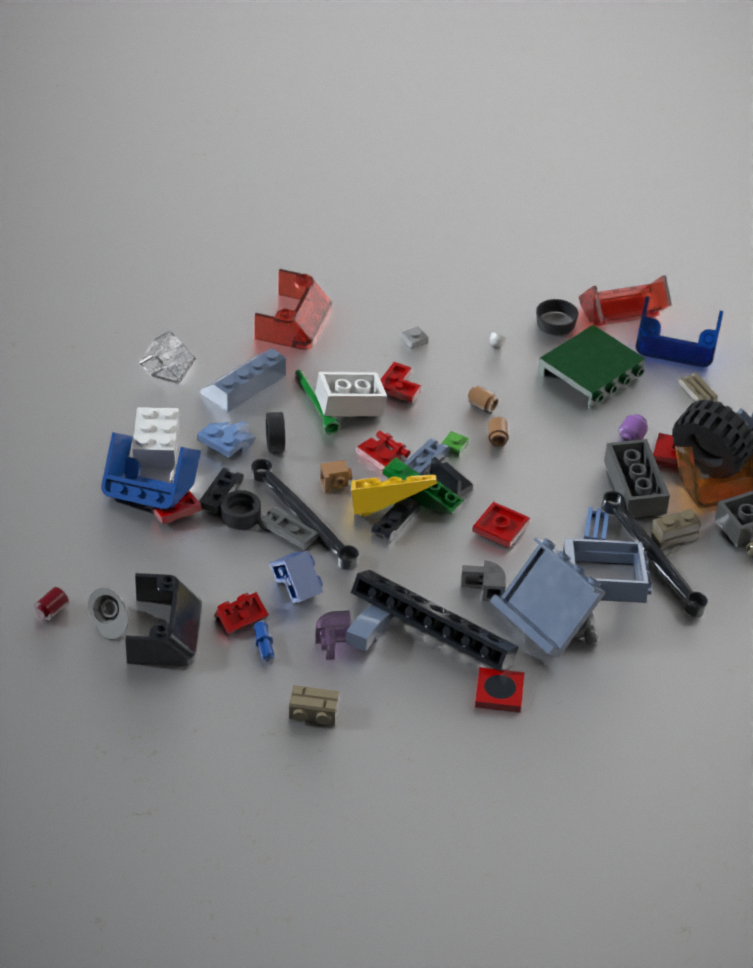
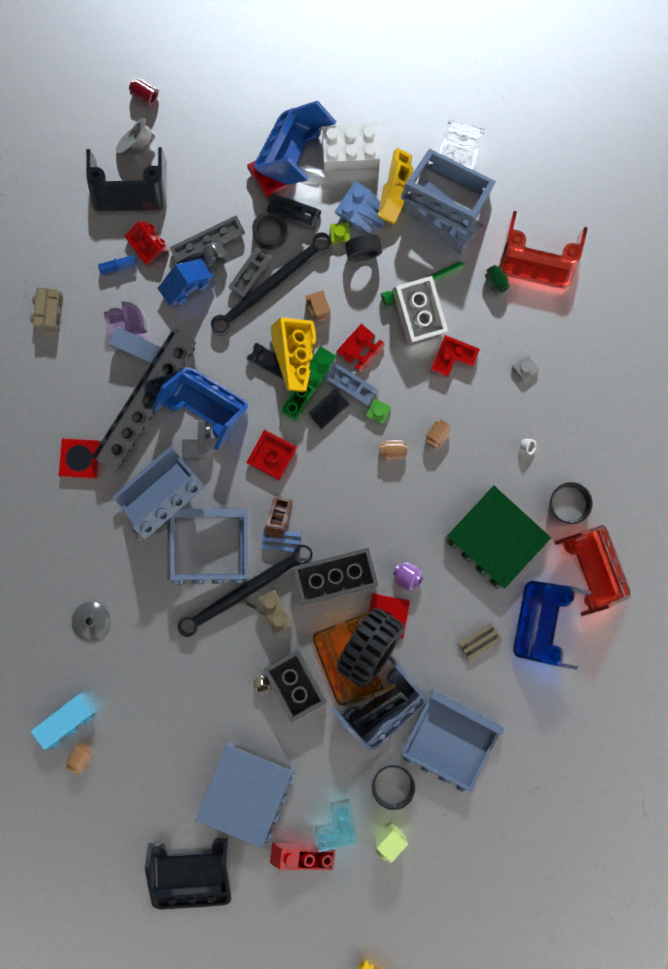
camera: 90 degrees right, 40 degrees up
none -> dark grey dish [72,602,111,641]
none -> blue windscreen [152,367,248,450]
none -> dark grey plate [169,215,245,268]
none -> reddish brown slope [264,496,293,538]
none -> lime plate [330,223,350,244]
none -> yellow slope [377,147,414,224]
none -> sand blue window [400,148,496,232]
none -> dark green brick [484,265,510,294]

